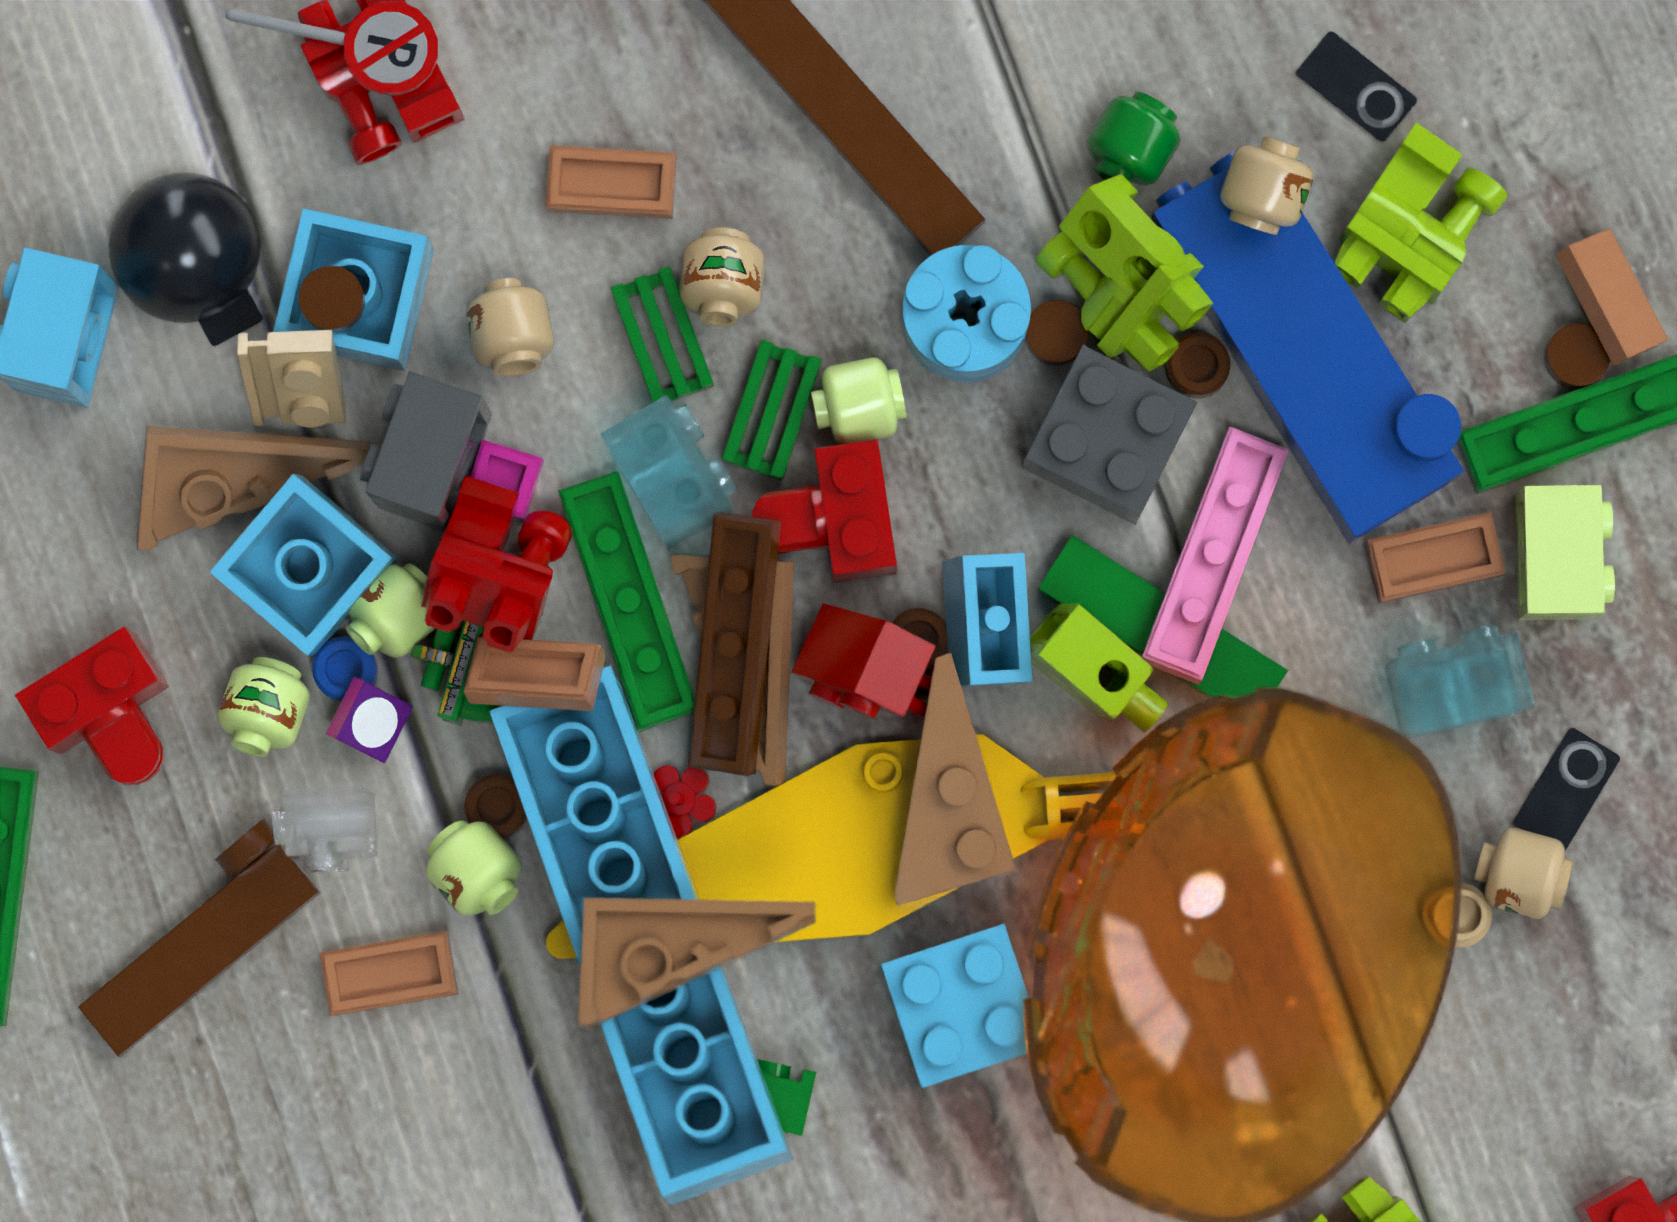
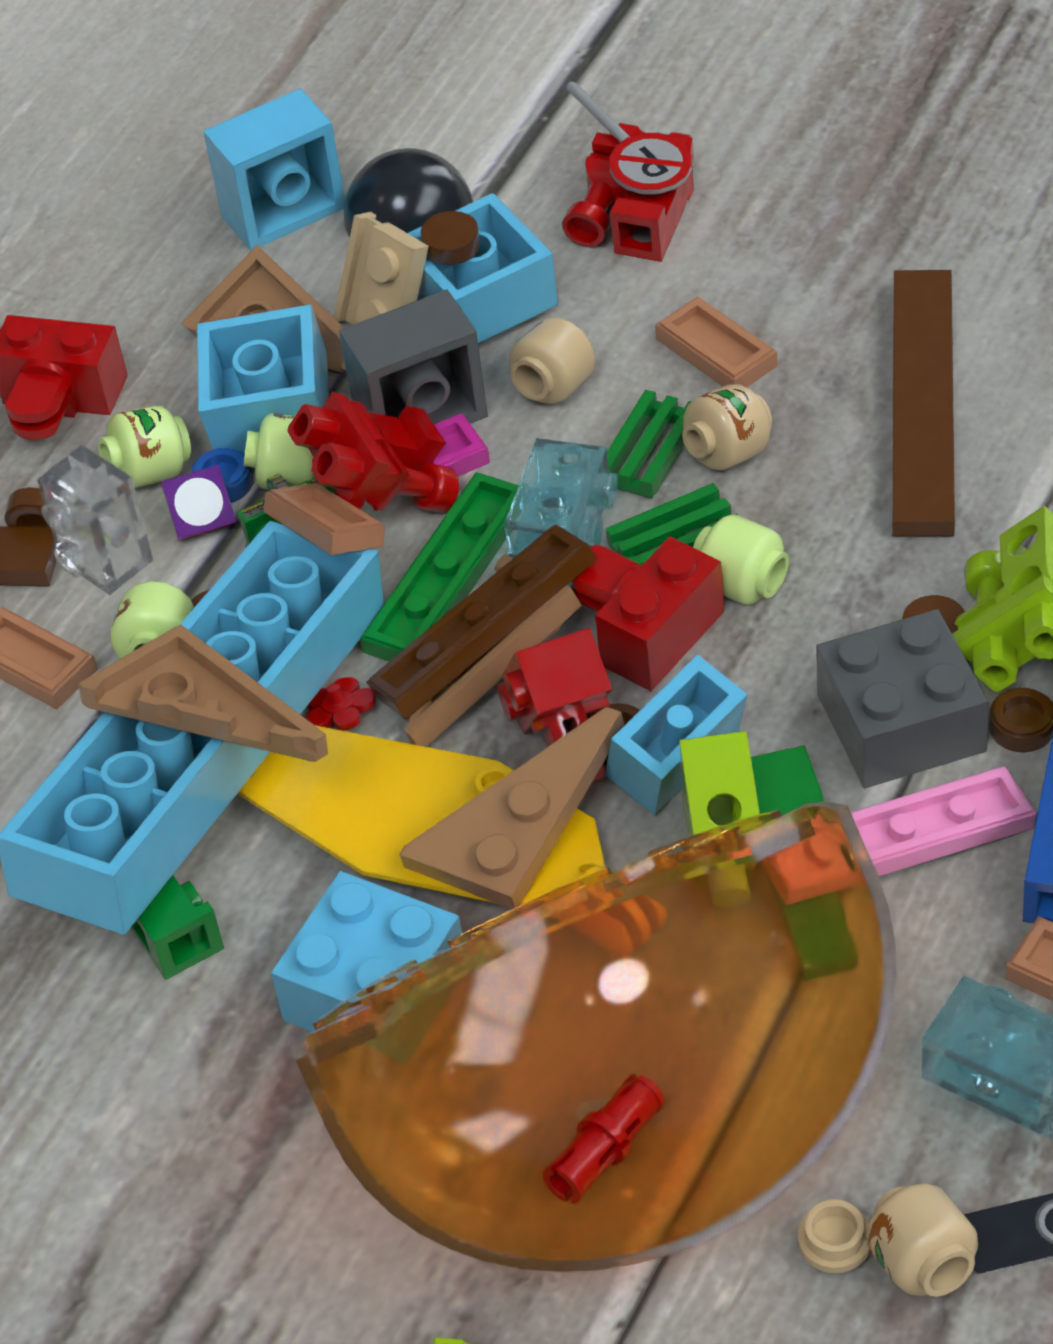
camera: 50 degrees right, 35 degrees down
medium azure brick [902,245,1031,383] -> none
none -> red pin [542,1074,665,1204]

